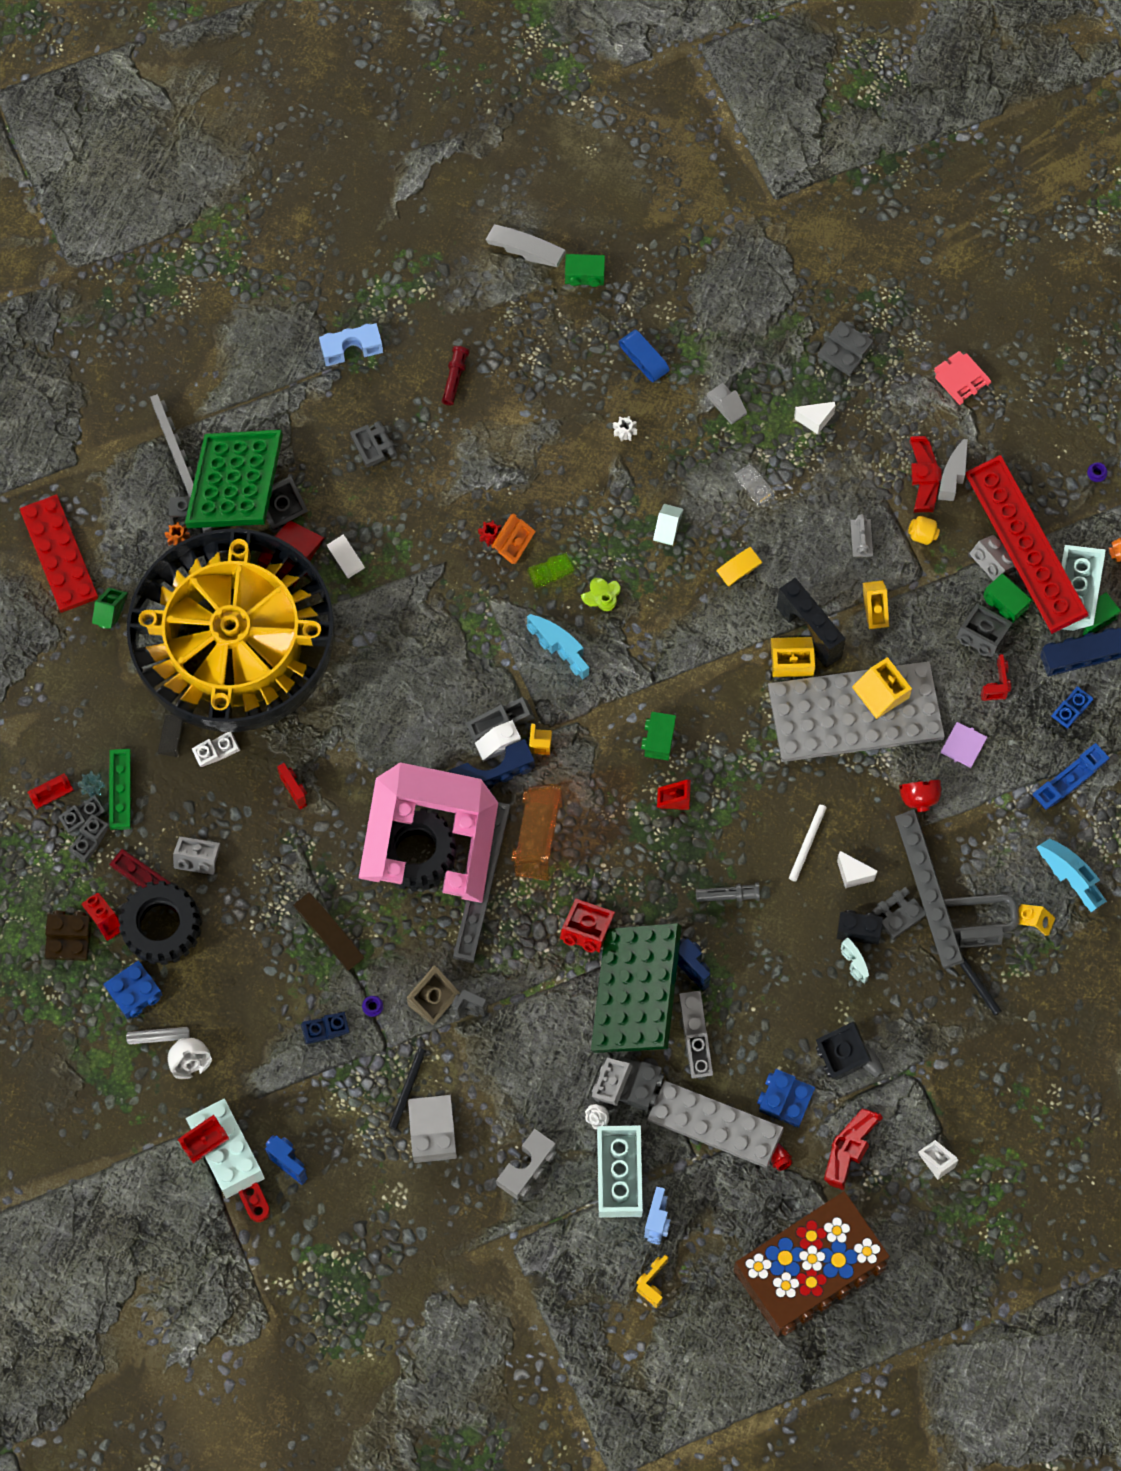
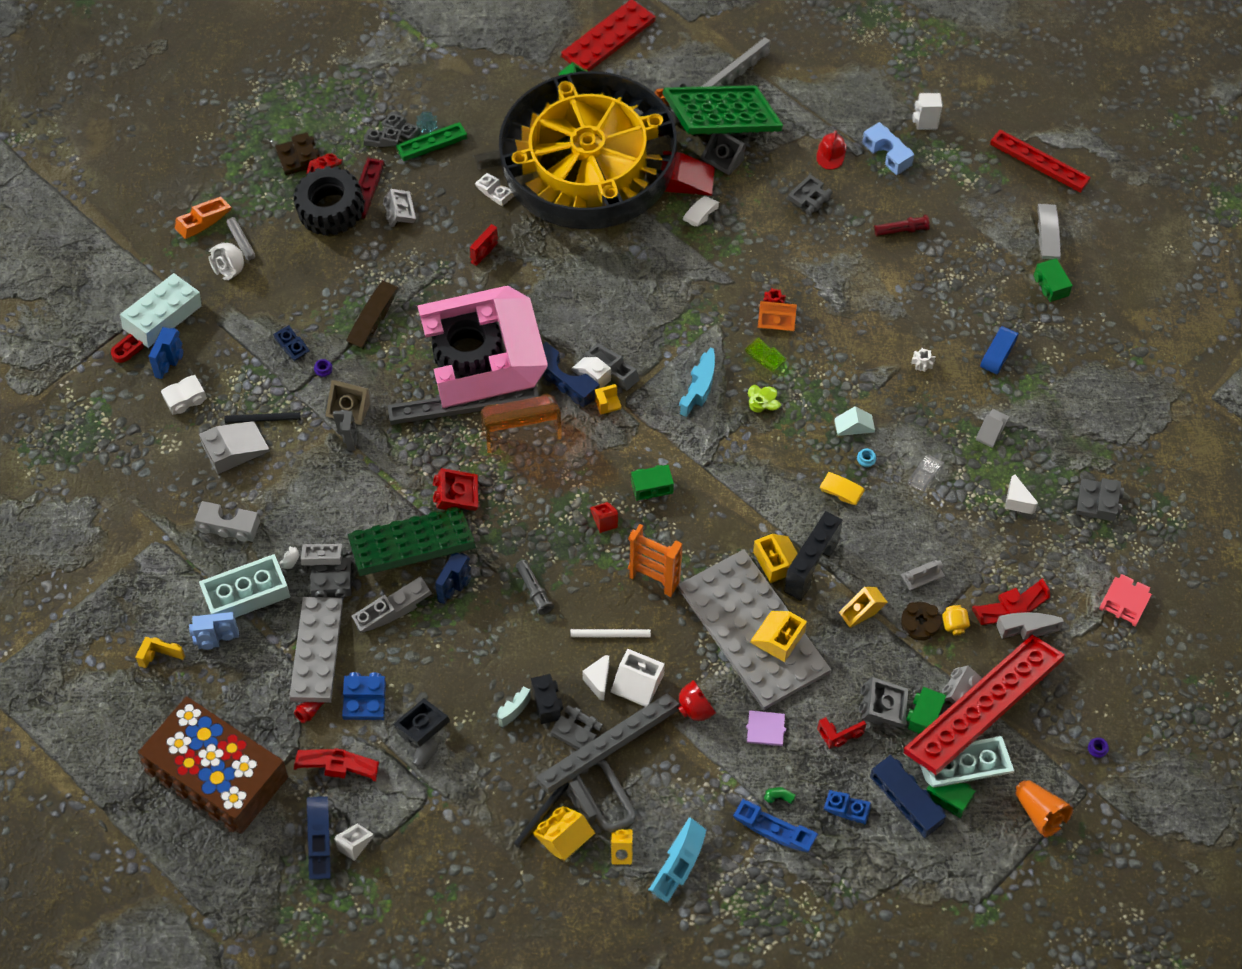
camera: 65 degrees right, 10 degrees down
red hinge [27,773,74,810] -> none
blue plate [103,960,163,1019] -> none
red hinge [178,1115,229,1164] -> none
none -> white brick [161,375,207,415]
none -> orange slope [175,197,231,239]
none -> dark blue slope [307,796,331,880]
none -> yellow slope [532,806,595,861]
none -> white slope [611,649,665,707]
none -> orange fence [628,524,683,597]
none -> green arm [764,787,796,804]
none -> red piece [816,131,847,170]
none -> medium azure plate [857,448,876,467]
none -> dark brown plate [901,602,941,641]
none -> white brick [913,93,942,130]
none -> red plate [990,130,1091,193]

